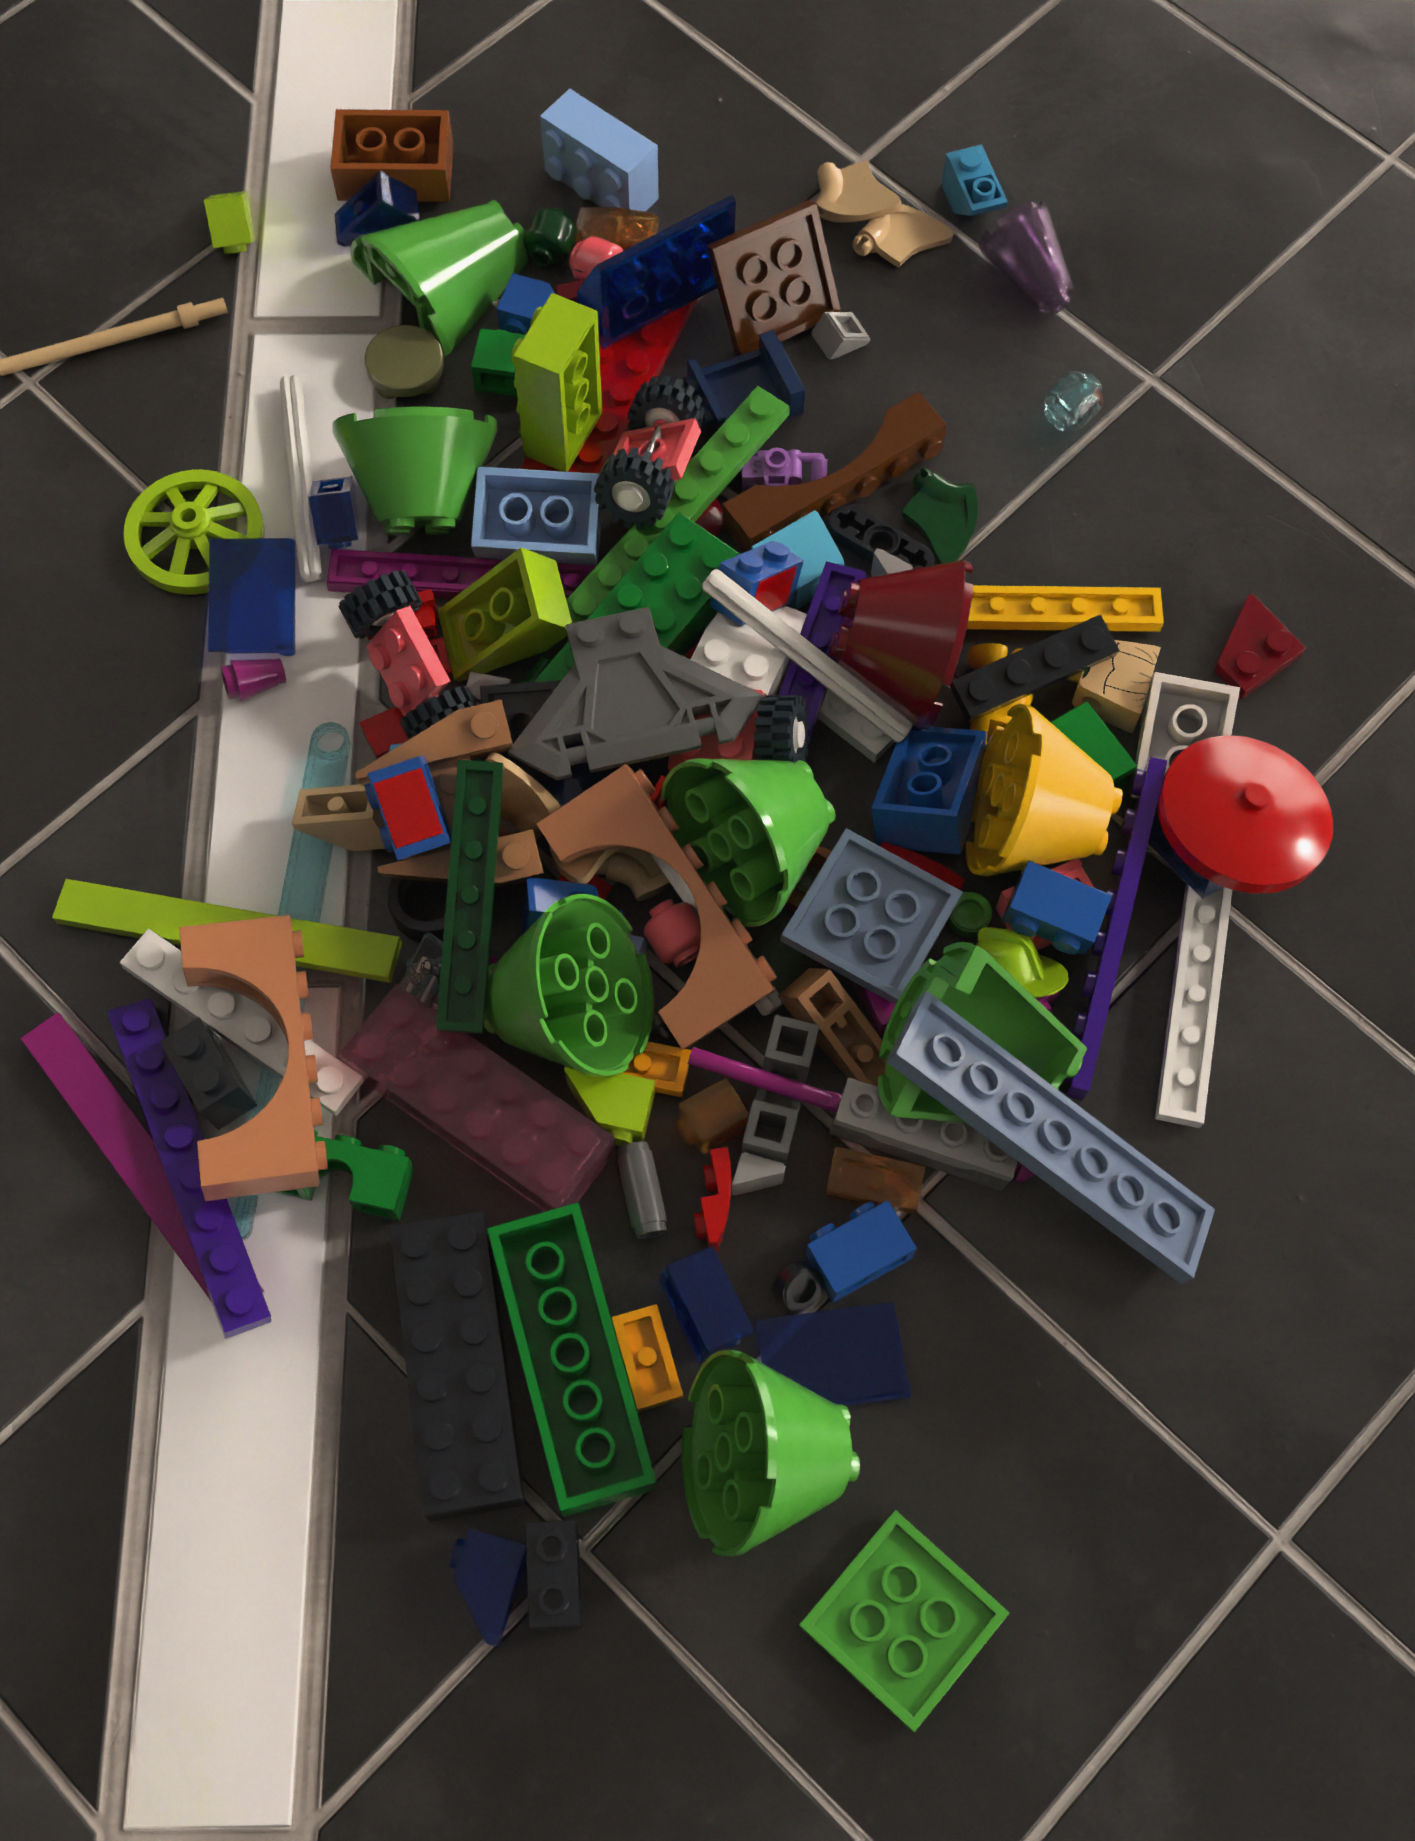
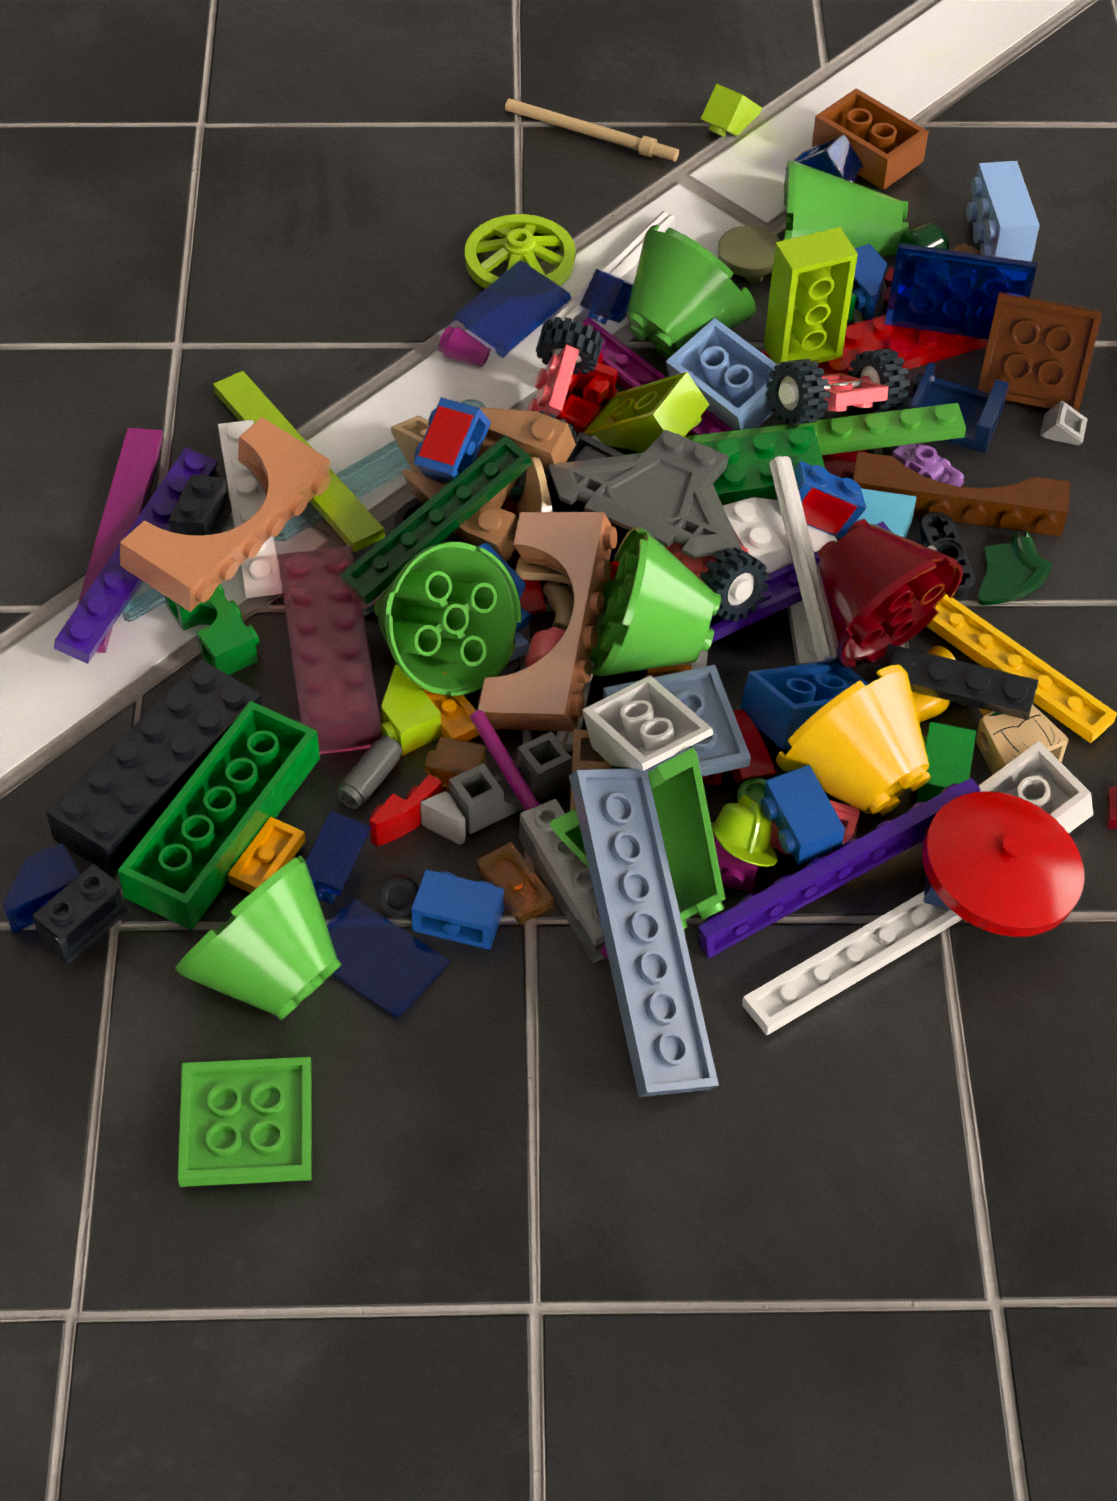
camera: 45 degrees right, 15 degrees down
none -> white slope [582,676,713,771]

